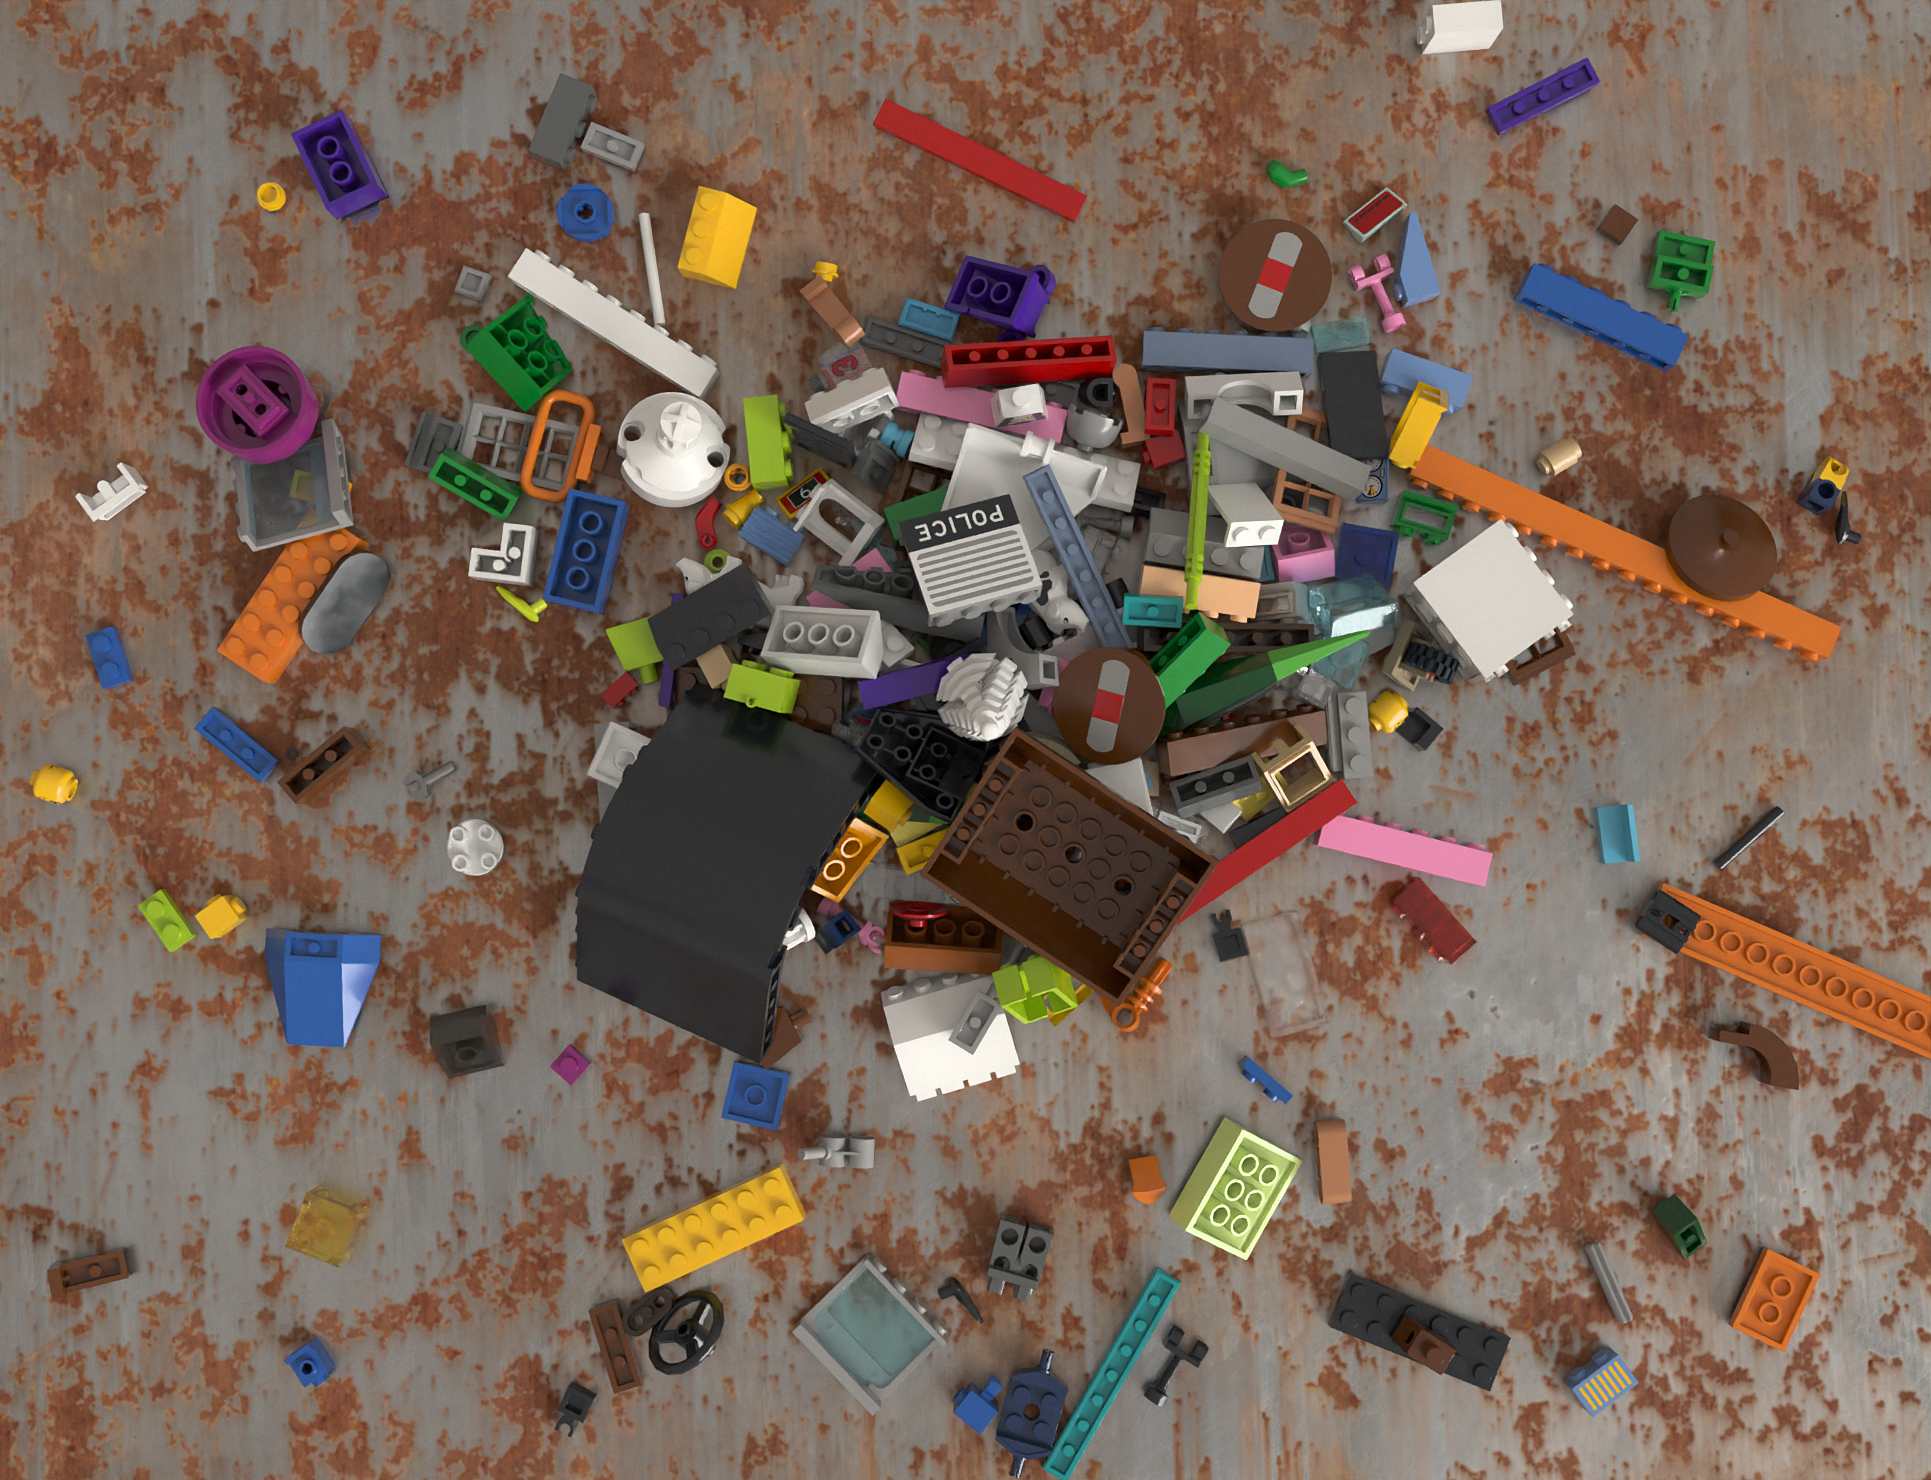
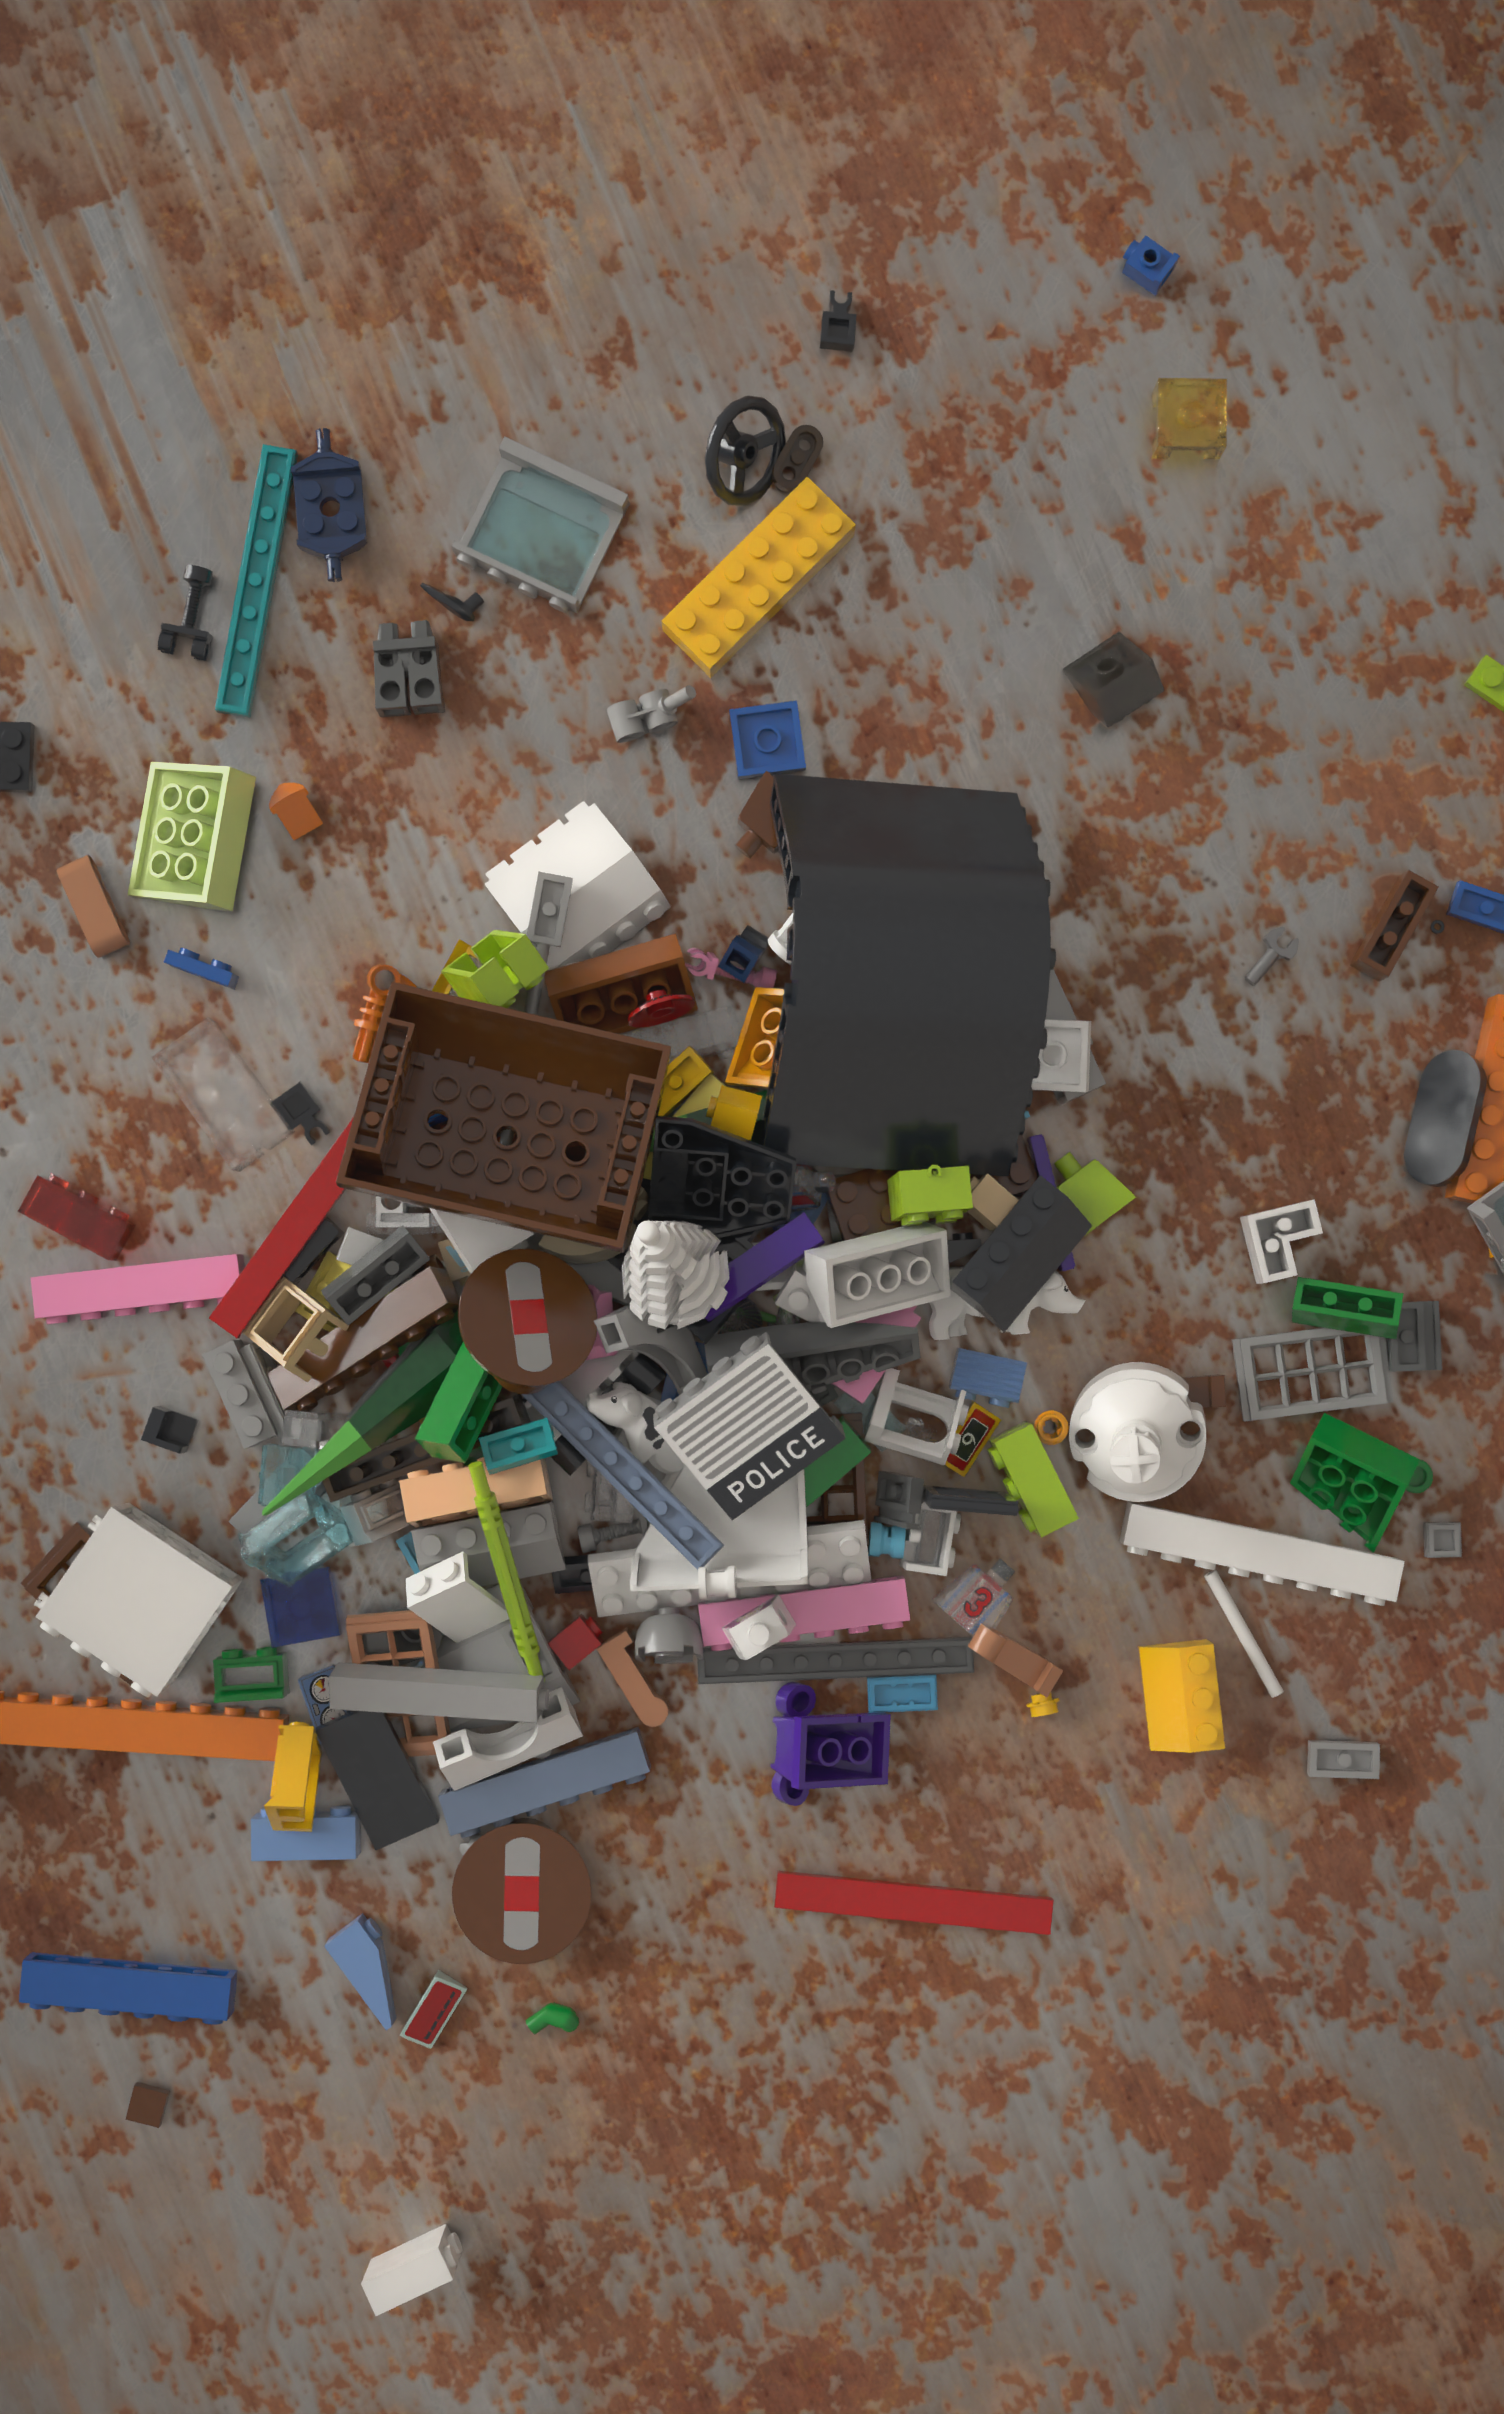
camera: 165 degrees right, 0 degrees up
reddish brown bracket [47,1248,129,1300] -> none
yellow brick [195,894,249,939] -> none
blue wedge [264,928,382,1047] -> none
white dish [447,819,504,876] -> none
neon yellow bar [496,586,548,622] -> none
orange bar [520,389,605,503] -> none
dark grey brick [528,73,598,172] -> none
blue brick [543,488,630,615] -> none
magenta plate [550,1044,591,1086] -> none
blue plate [557,183,615,242] -> none
reddish brown plate [588,1300,643,1394] -> none
red piece [600,672,641,709] -> none
red arm [695,497,722,551] -> none
lime plate [704,549,731,574] -> none
yellow cone [722,489,764,530] -> none
white slope [805,367,900,434] -> none
red brick [940,335,1117,388] -> none
blue brick [952,1375,1002,1435] -> none
black plate [1078,378,1116,407] -> none
red plate [1144,377,1176,436] -> none
bright pink slope [1269,525,1335,583] -> none
clear light blue plate [1310,315,1372,355] -> none
bright pink bar [1348,253,1406,333] -> none
yellow head [1367,691,1409,733] -> none
plate [1382,619,1460,692] -> none
dark purple plate [1485,57,1600,135] -> none
tan brick [1536,437,1582,477] -> none
green plate [1646,230,1716,312] -> none

